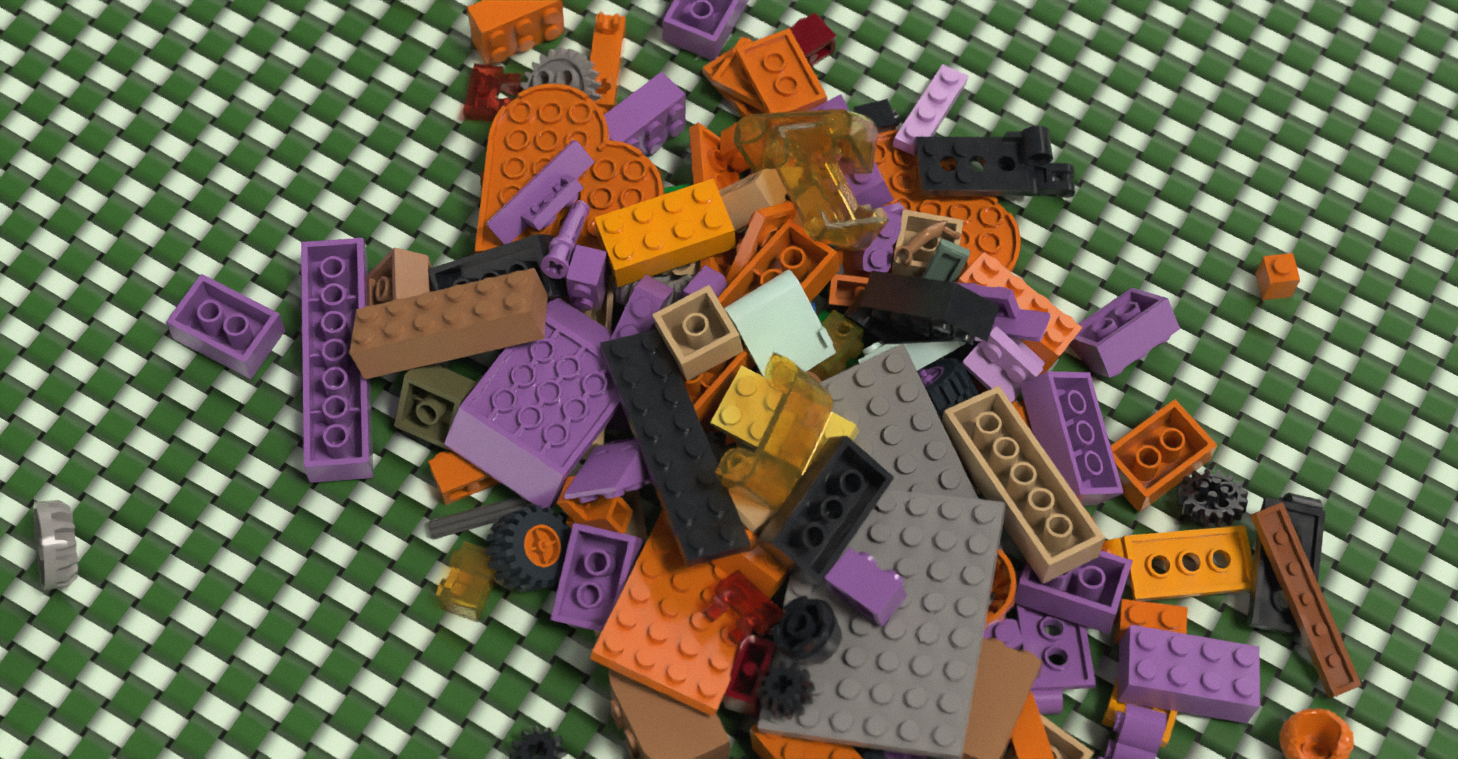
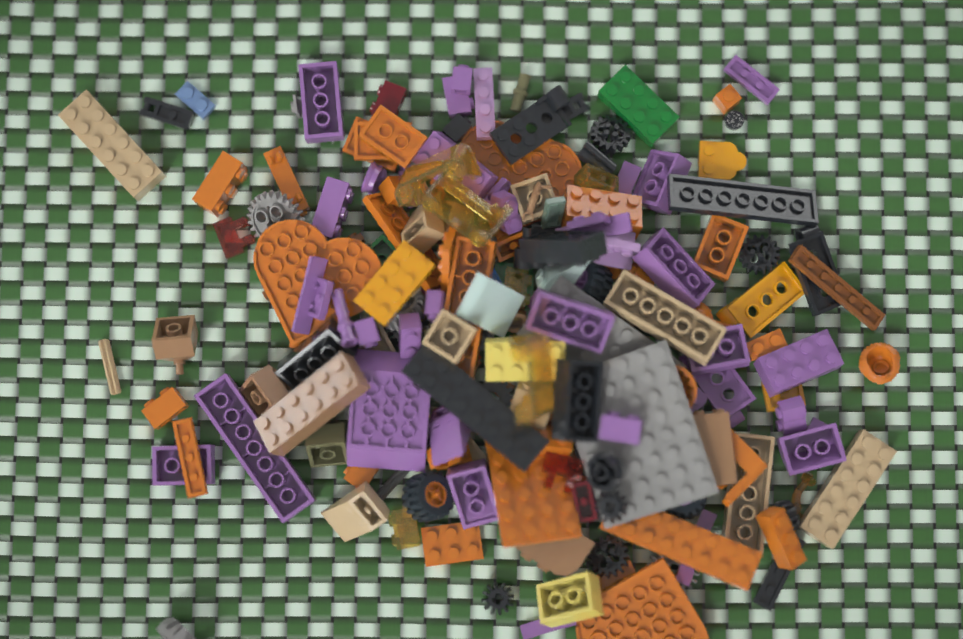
camera: 25 degrees left, 20 degrees up
none -> tan axle [98,339,121,395]
none -> orange brick [141,387,189,430]
none -> medium nougat piece [152,315,199,375]
none -> orange tile [172,417,208,498]
none -> tan slope [321,481,390,542]
none -> medium lavender piece [361,161,387,195]
none -> orange plate [421,522,484,567]
none -> medium lavender brick [442,76,475,119]
none -> medium lavender brick [451,64,473,95]
none -> olive pin [509,73,531,113]
none -> medium lavender brick [525,287,615,354]
none -> clear yellow brick [574,163,619,192]
none -> black pin [577,141,617,181]
none -> black gear [590,114,631,154]
none -> green brick [597,64,680,148]
none -> medium lavender tile [611,161,642,194]
none -> plate [667,173,819,226]
none -> light orange plate [698,141,747,180]
none -> medium lavender plate [723,55,780,105]
none -> black tile [724,111,744,131]

